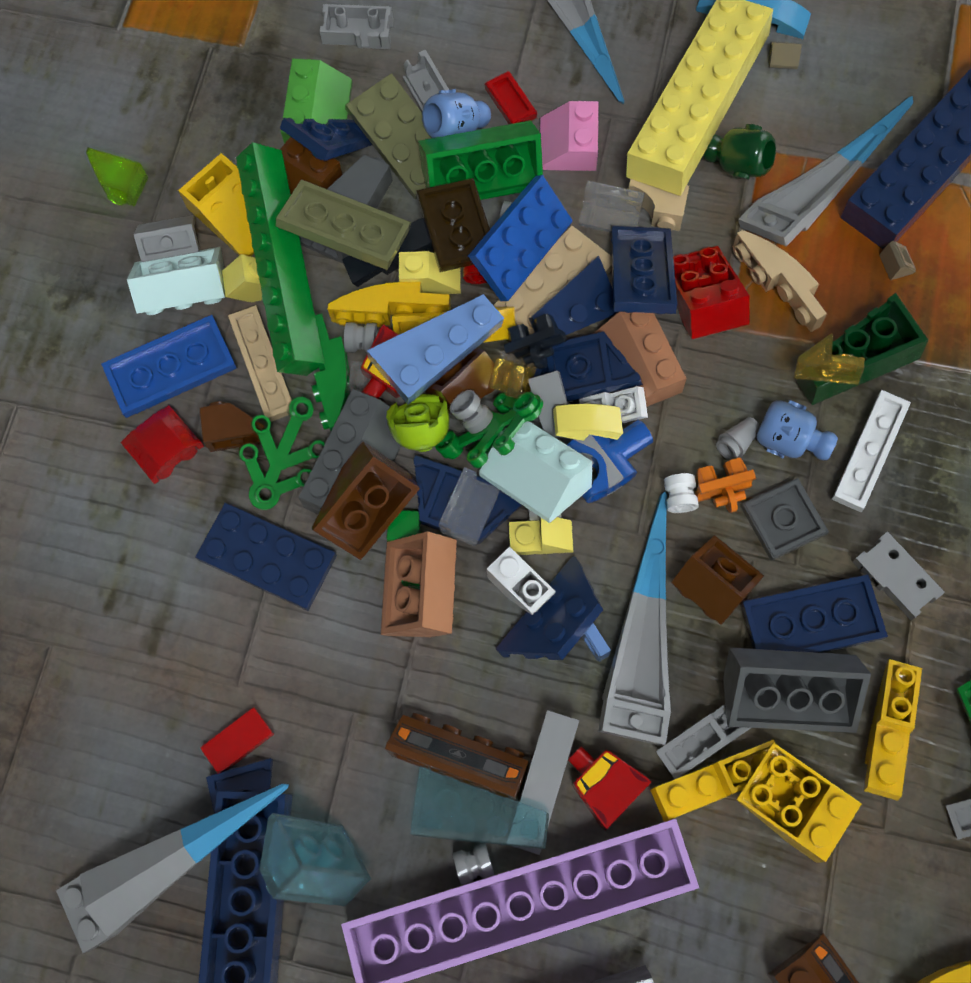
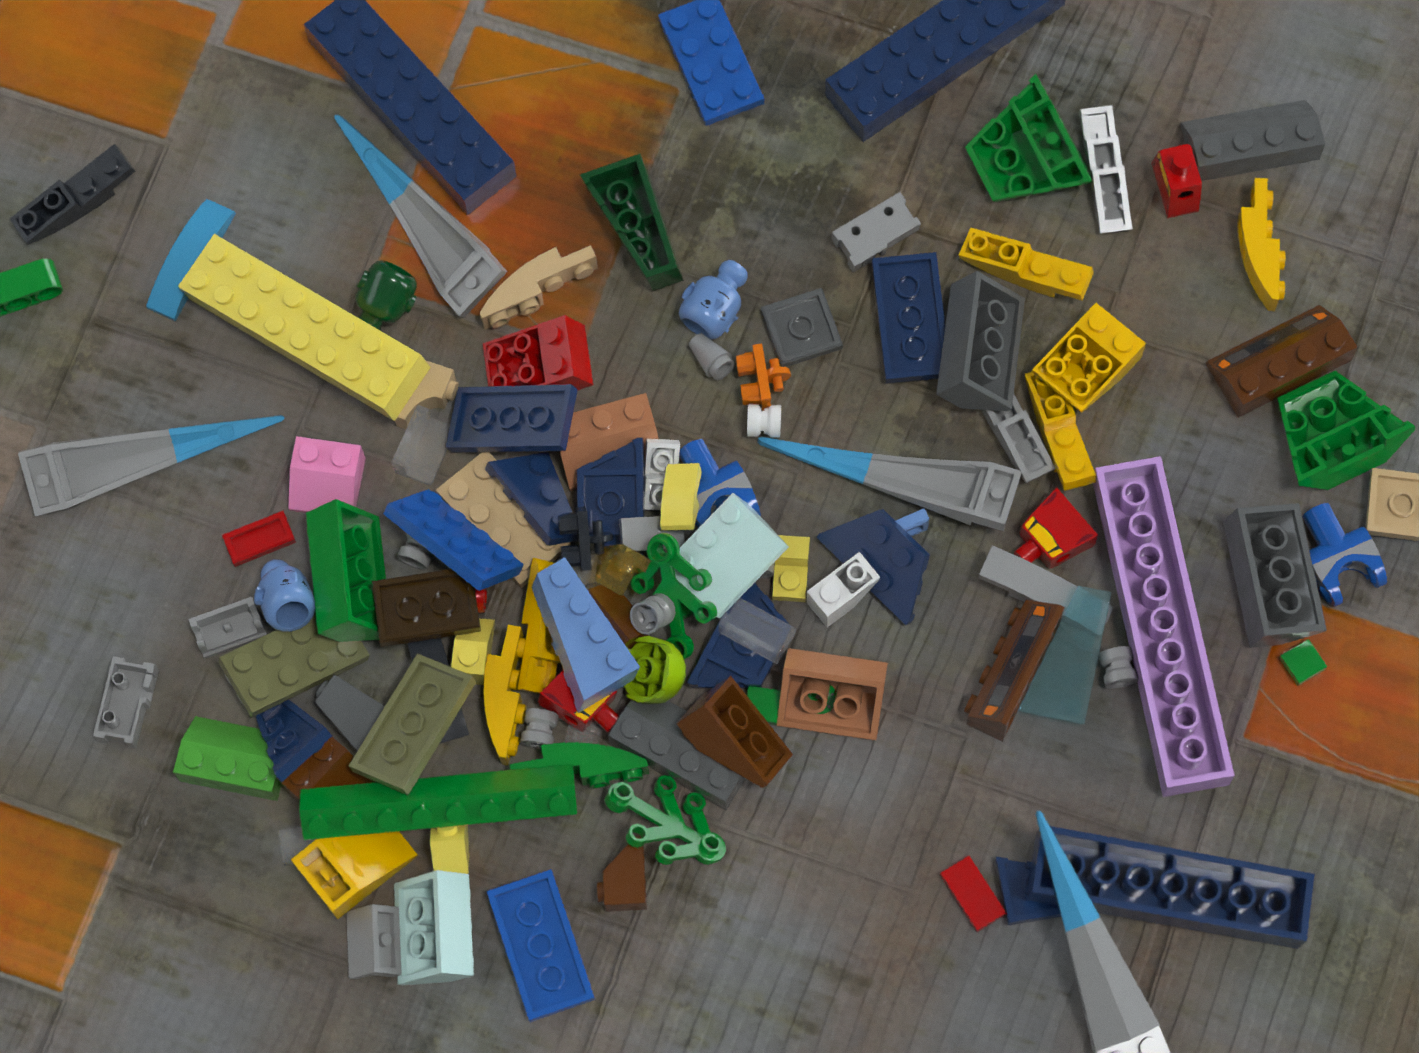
camera: 85 degrees left, 0 degrees up
clear neon green slope [86,148,148,207] -> none
red slope [120,405,204,484] -> none
dark blue plate [195,503,337,611] -> none
tan plate [228,305,292,422] -> none
clear light blue slope [259,813,371,906] -> none
reddish brown slope [671,535,764,625] -> none
dark tan slope [769,41,802,69] -> none
clear yellow slope [794,334,865,385] -> none
white plate [832,390,911,512] -> none
dark tan slope [879,241,916,280] -> none

